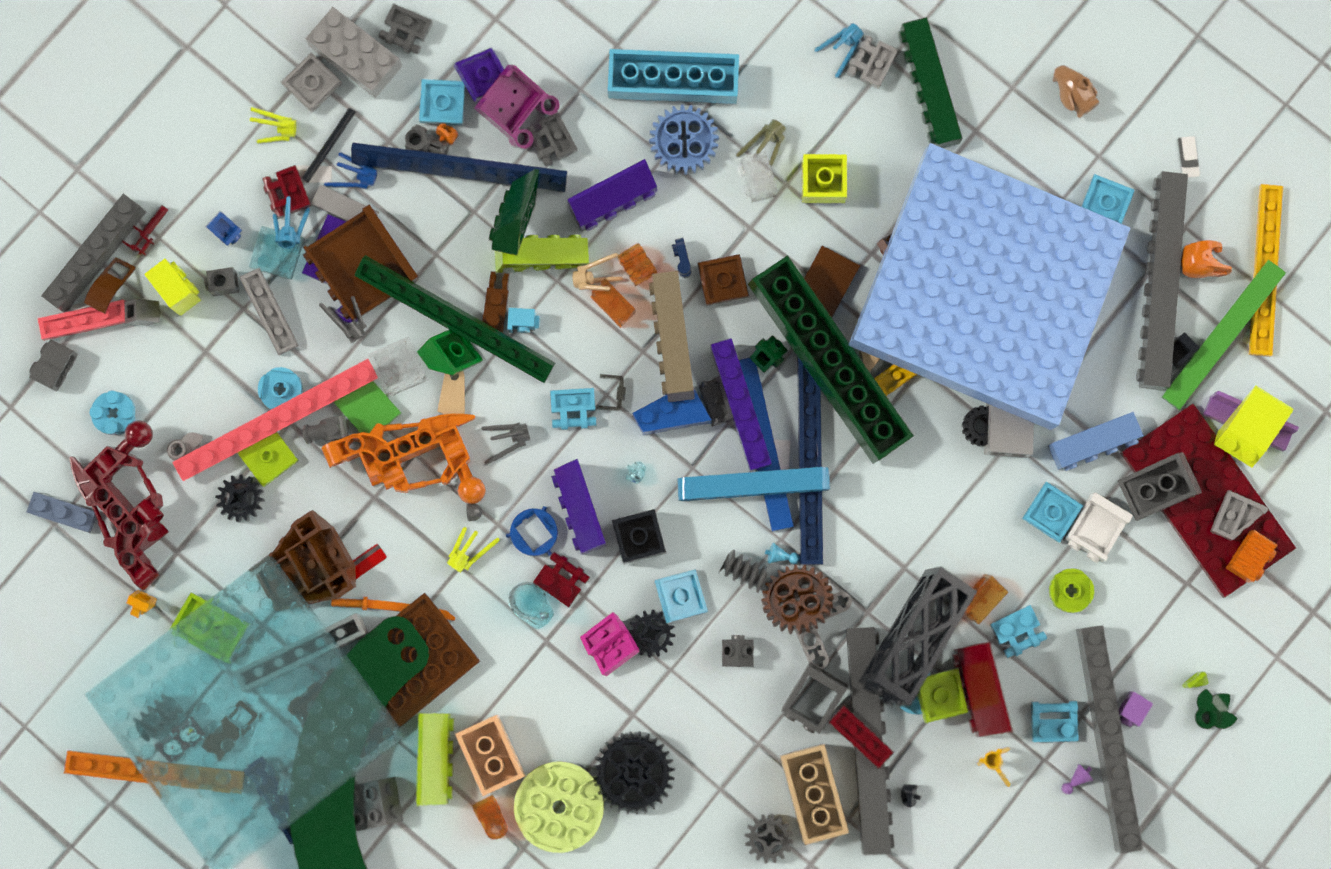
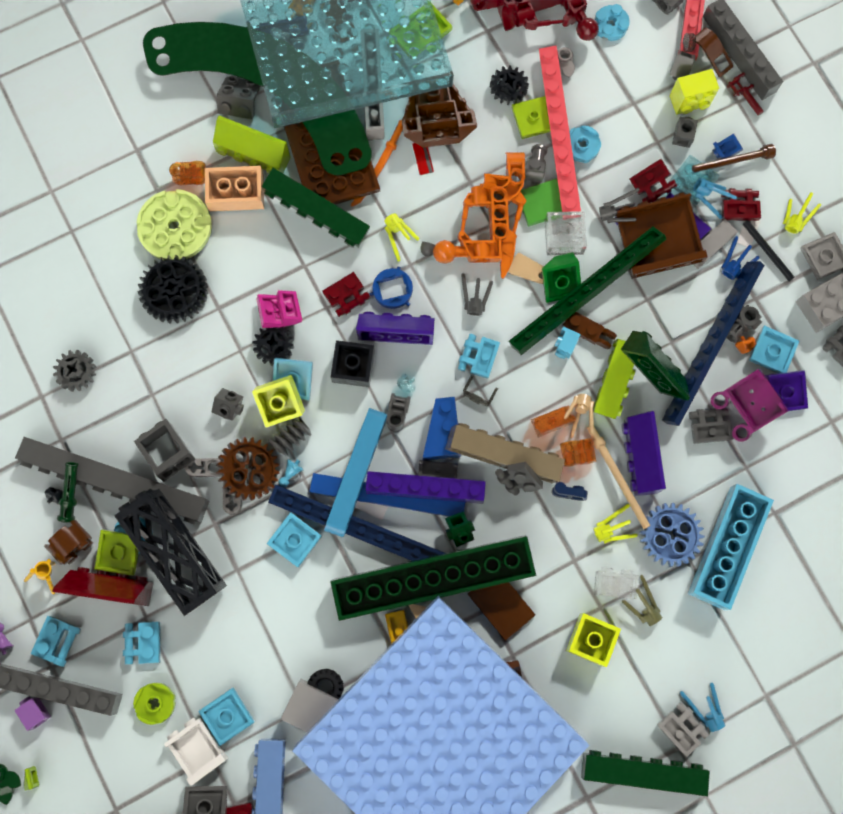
camera: 110 degrees right, 5 degrees down
light grey tile [240,268,299,355] -> none
clear light blue helmet [508,582,554,629] -> none
reddish brown plate [697,254,749,306] -> none
tan brick [779,744,849,845] -> none
dark red tile [828,706,894,769] -> none
clear orange hinge [964,574,1009,625] -> none
none -> reddish brown brick [44,520,93,565]
none -> dark green pin [57,462,78,523]
none -> neon yellow brick [252,375,305,427]
none -> dark green brick [261,168,370,248]
none -> medium azure plate [267,512,322,568]
none -> dark grey piece [387,393,411,432]
none -> dark grey plate [495,461,543,496]
none -> tan bar [587,427,650,529]
none -> neon yellow plant [593,504,638,544]
none -> dark red plate [629,159,678,203]
none -> clear smoke tile [683,33,696,52]
none -> reddish brown piece [692,144,776,173]

